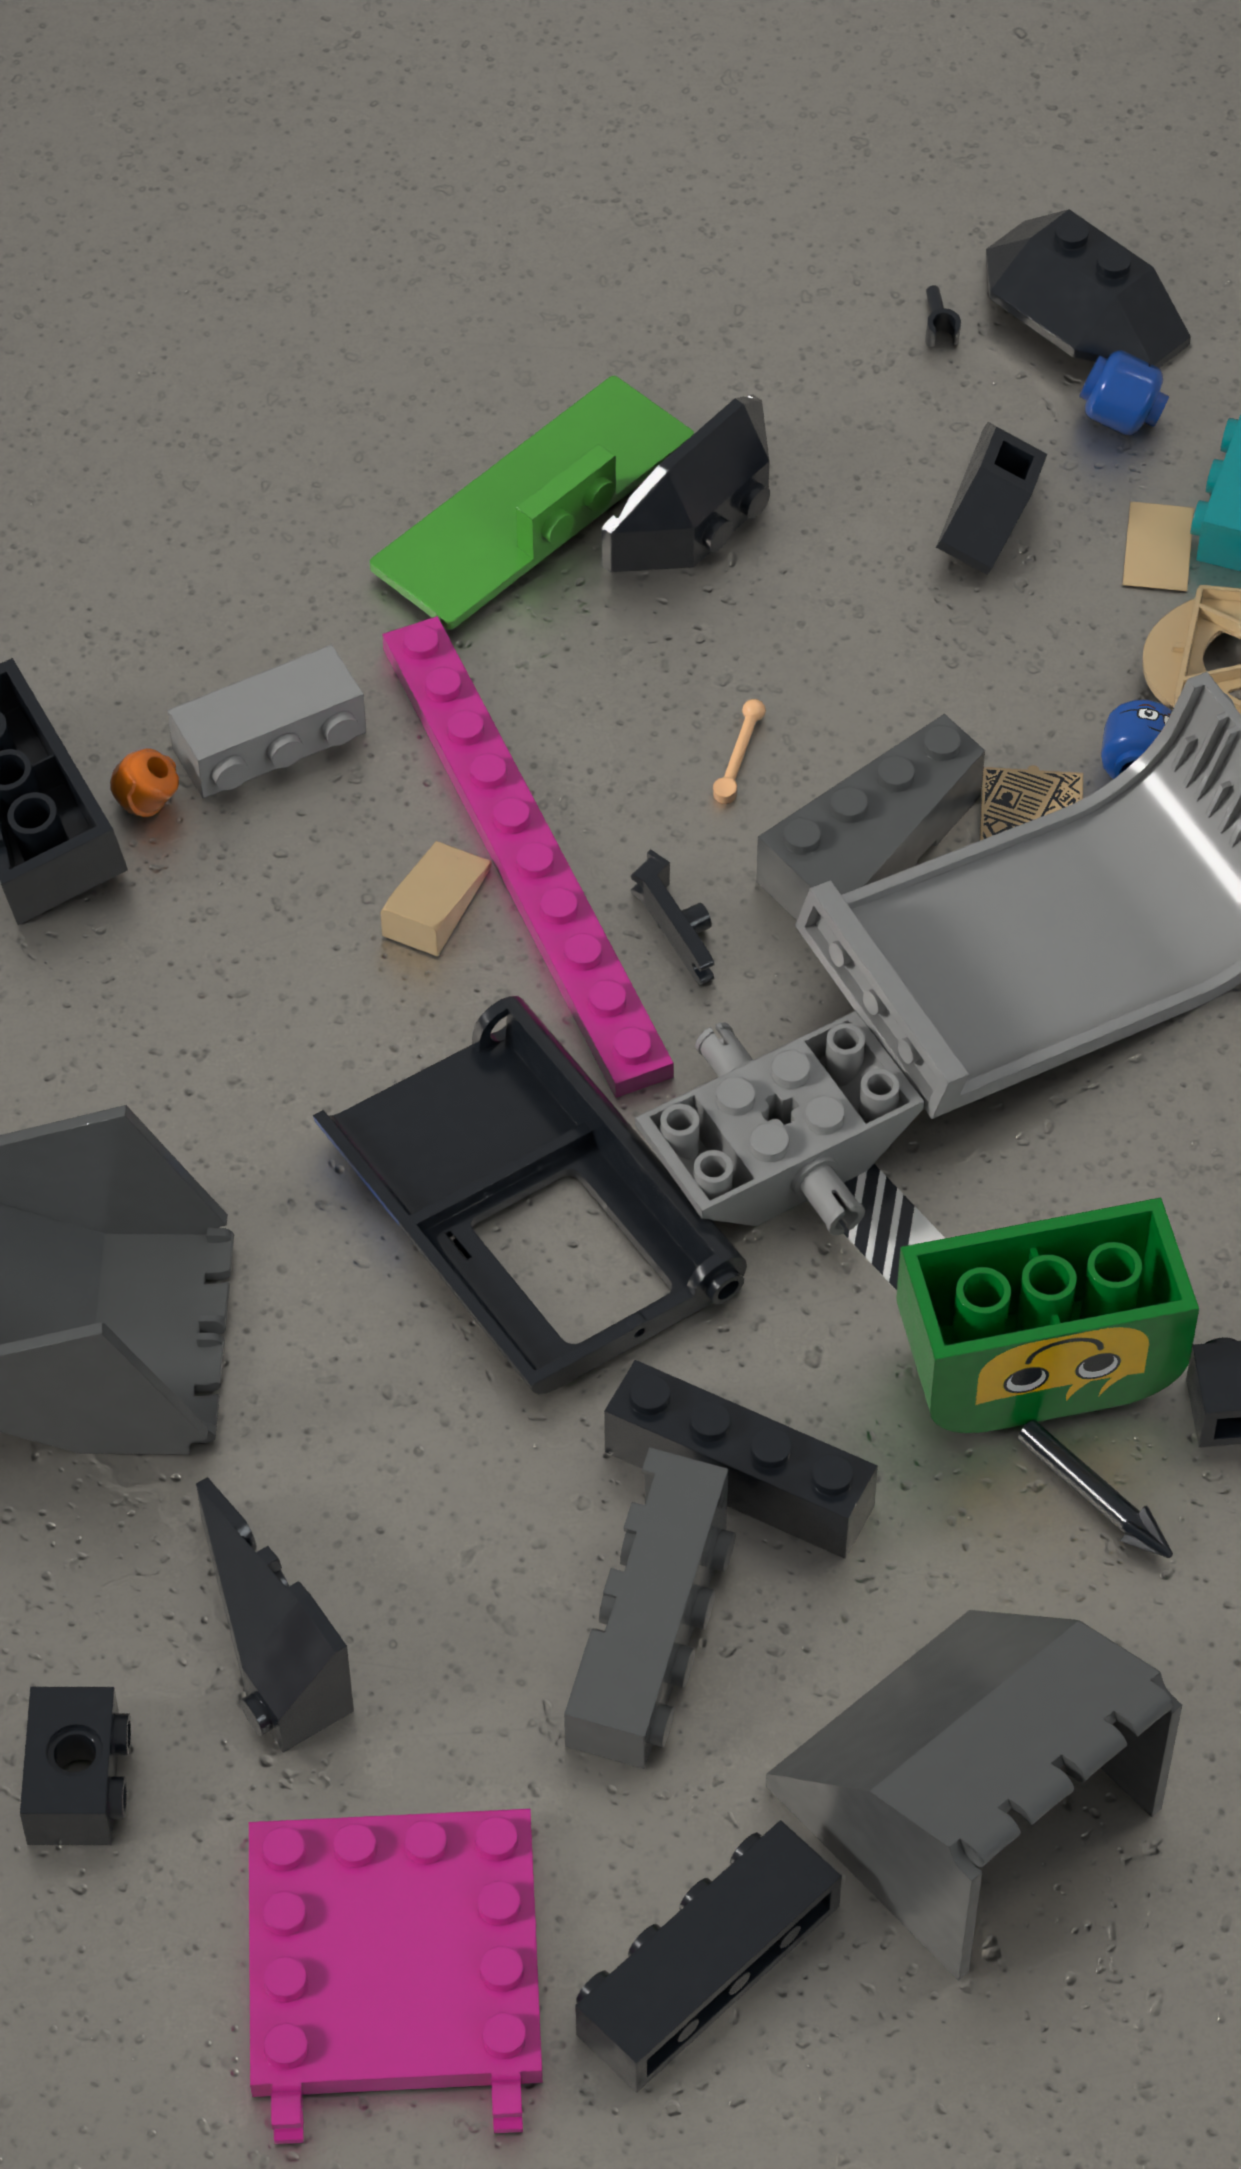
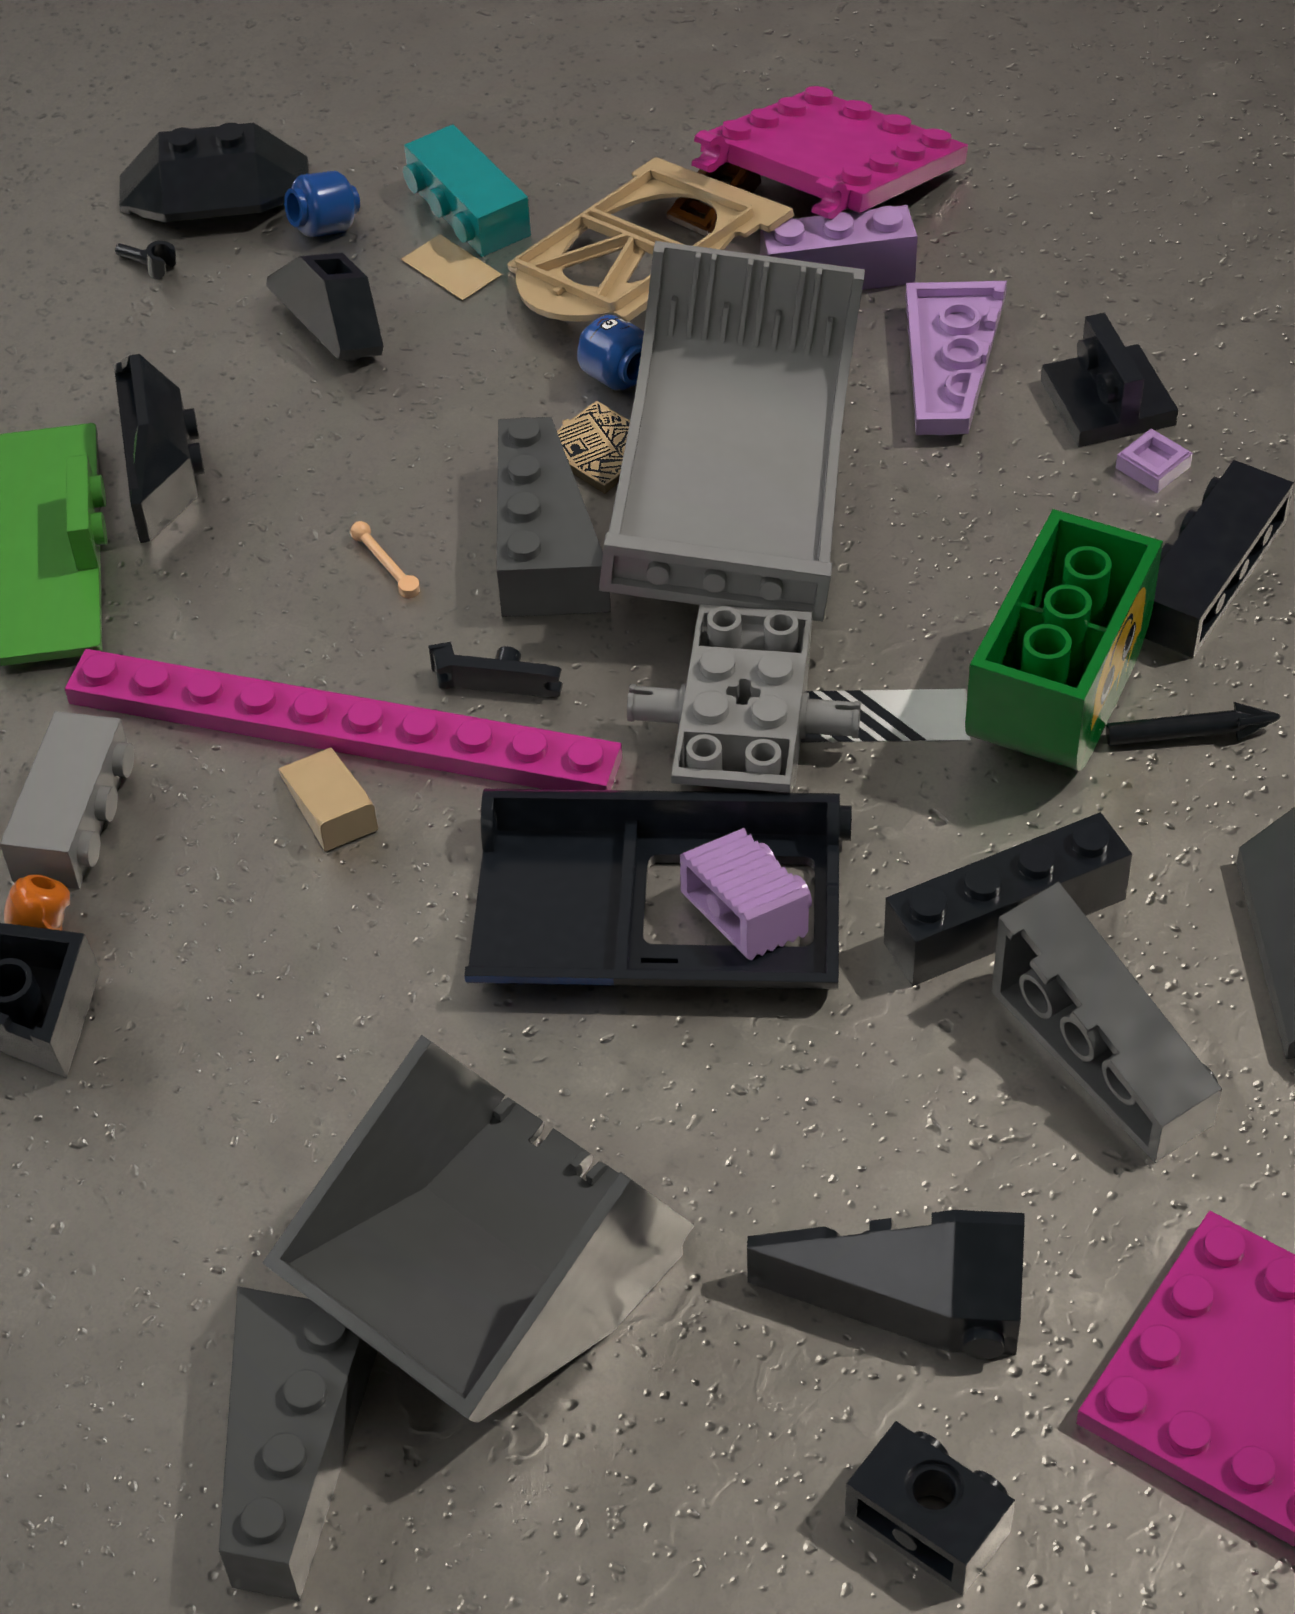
camera: 50 degrees left, 5 degrees down
none -> lavender brick [680,828,812,960]

